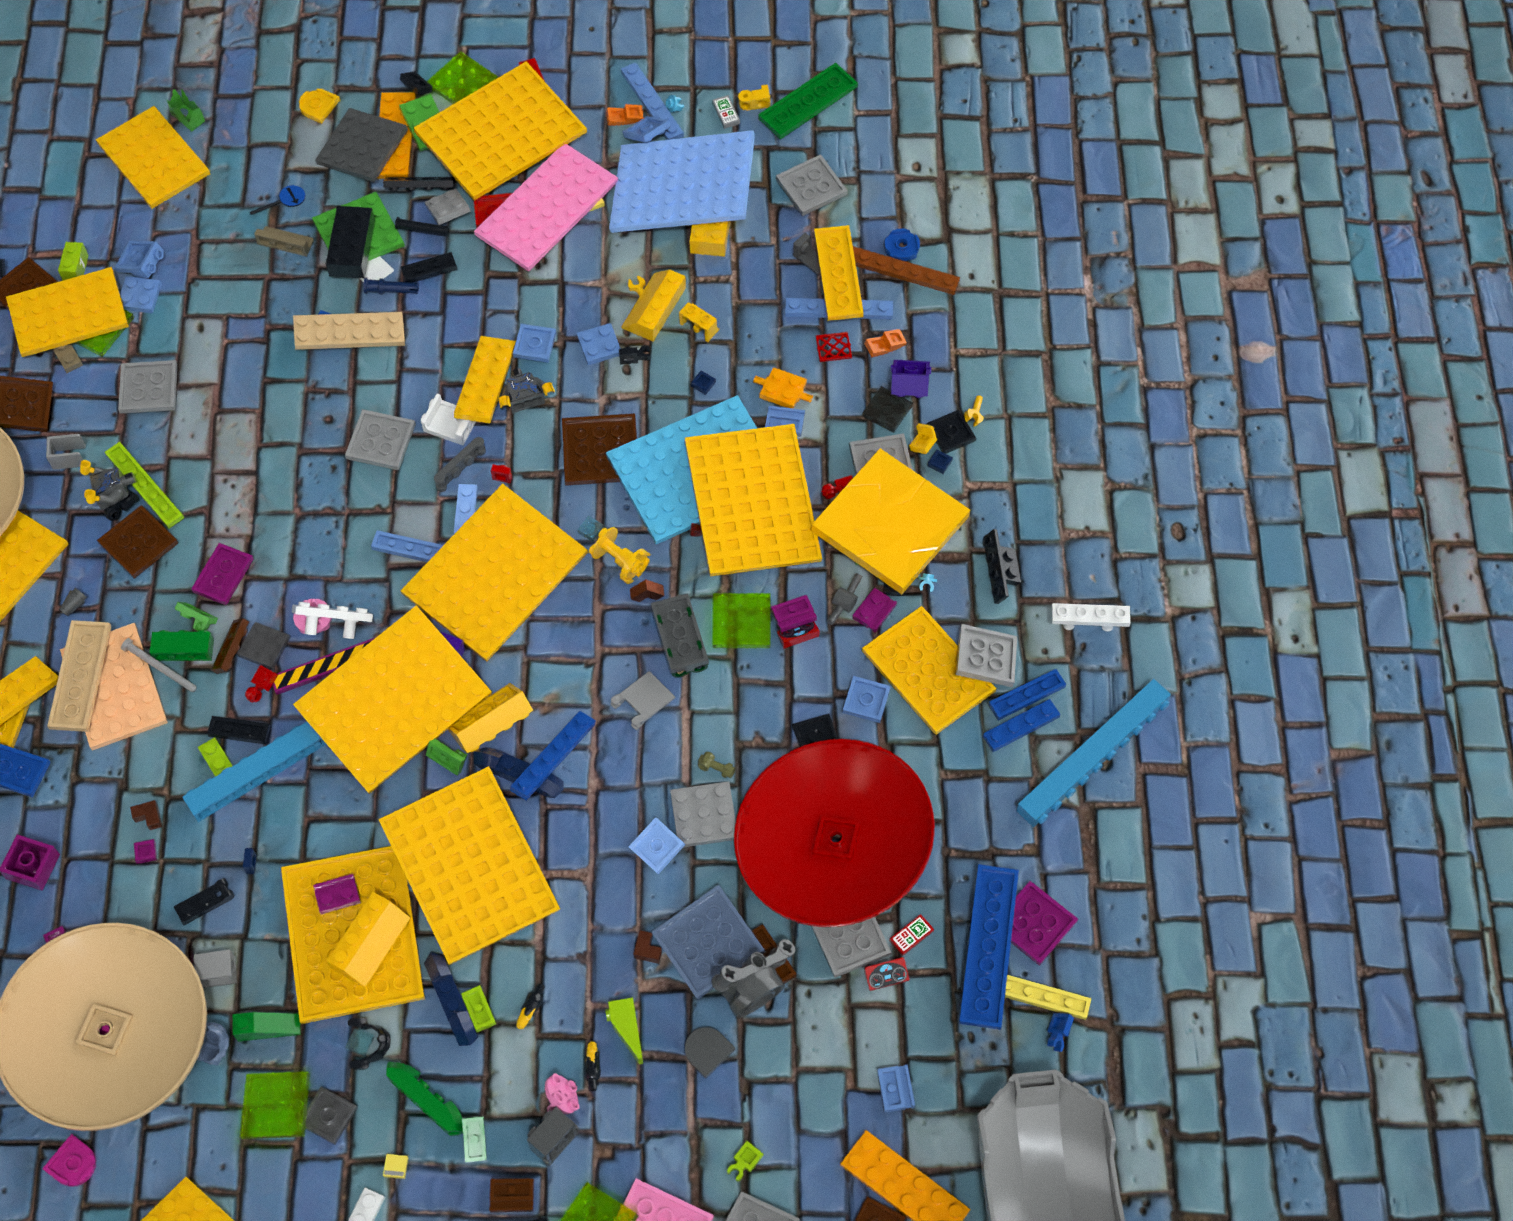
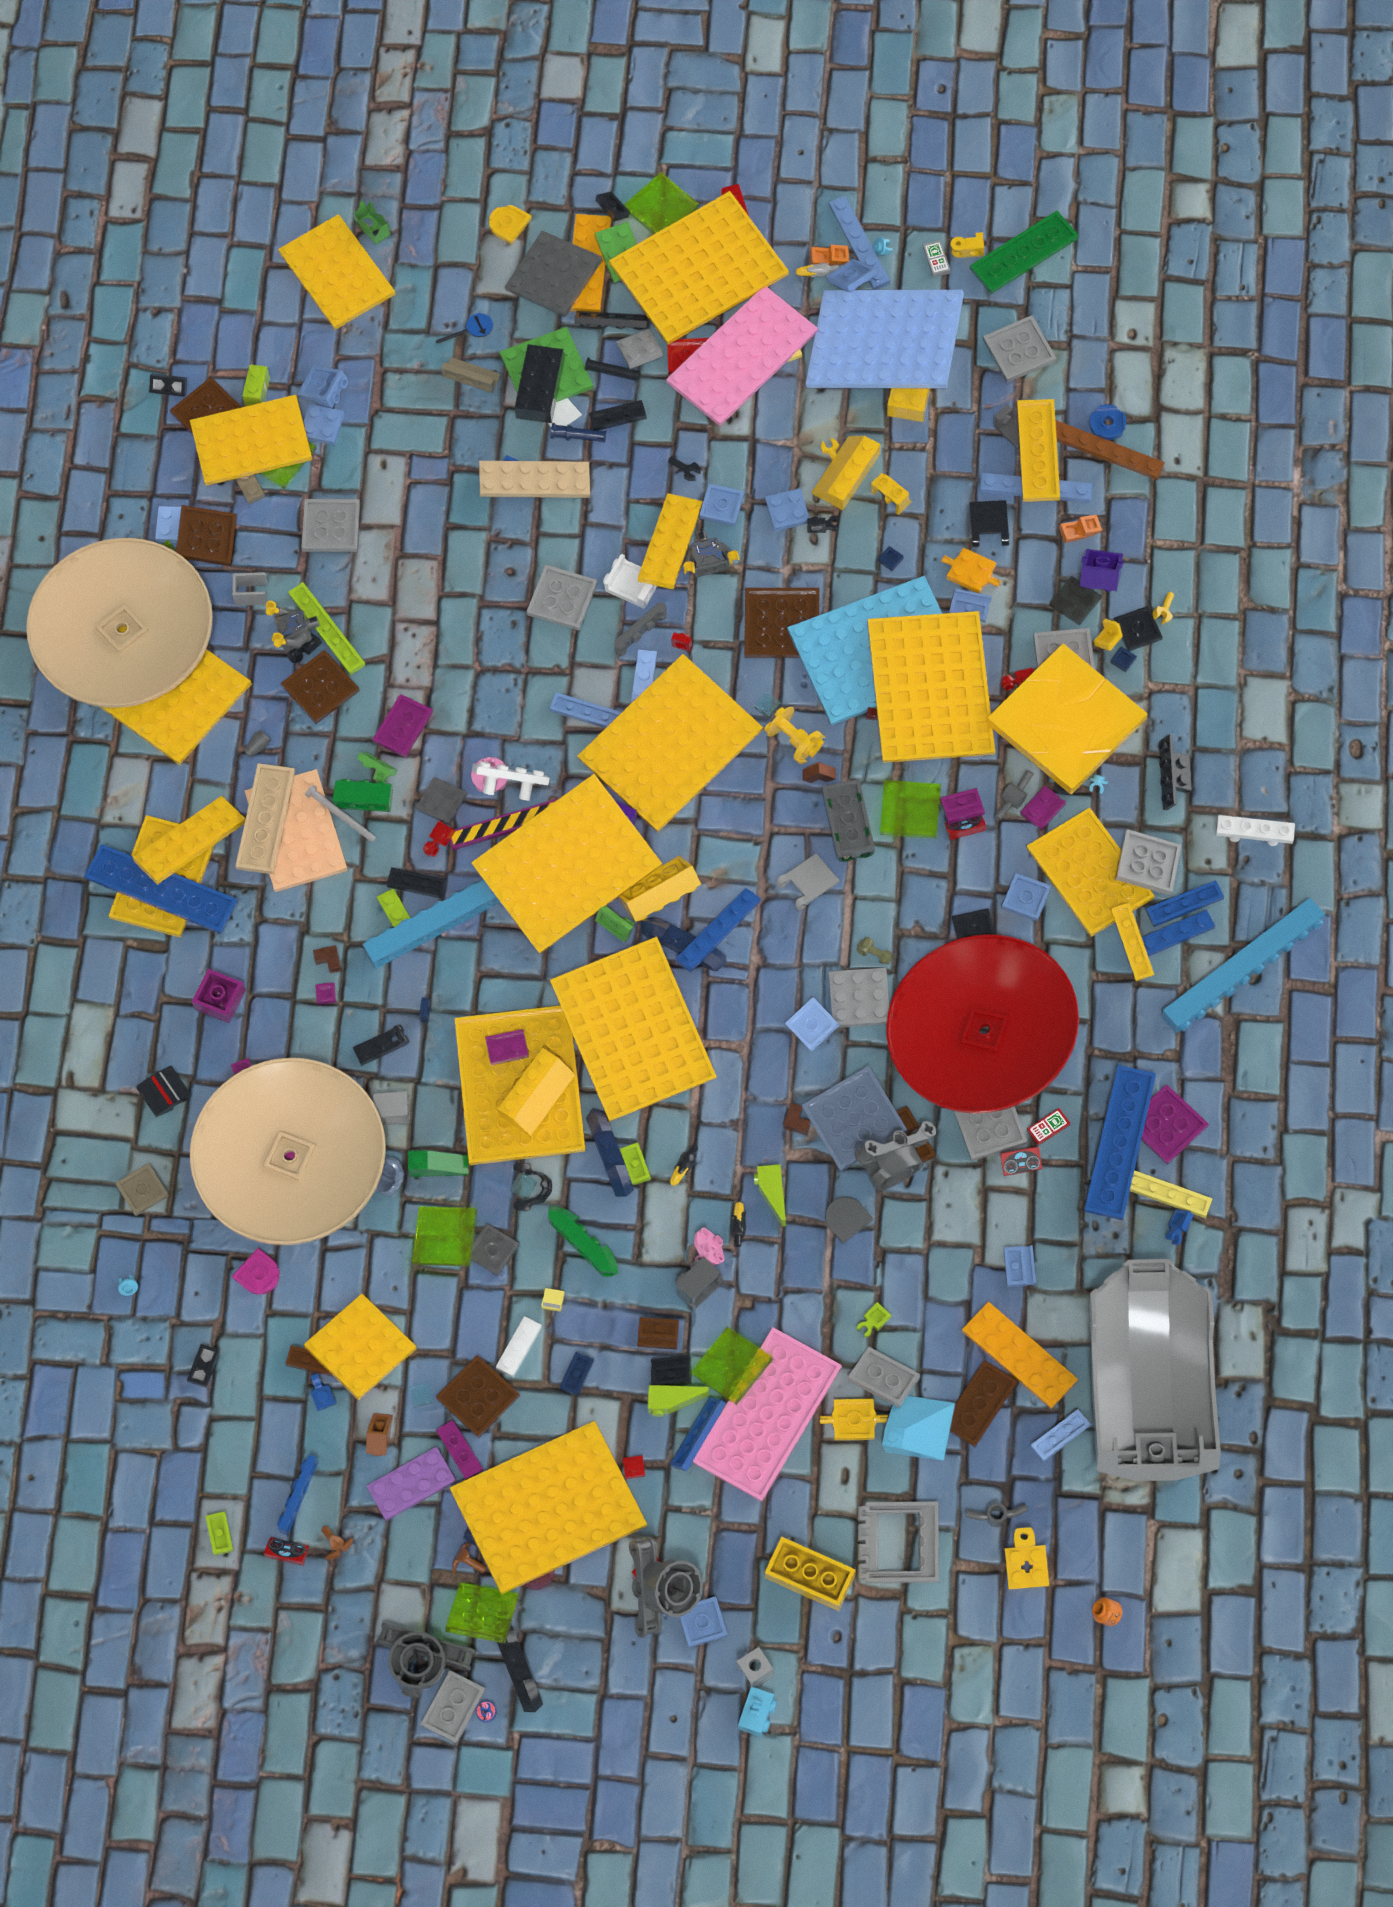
camera: 10 degrees right, 5 degrees up
reddish brown plate [211,618,249,674] -> none
plate [462,1116,487,1162] -> none
red window [816,332,852,362] -> none
none -> black bar [668,456,701,481]
none -> light grey piece [795,263,838,278]
none -> black flag [969,500,1009,547]
none -> yellow plate [1111,903,1154,982]

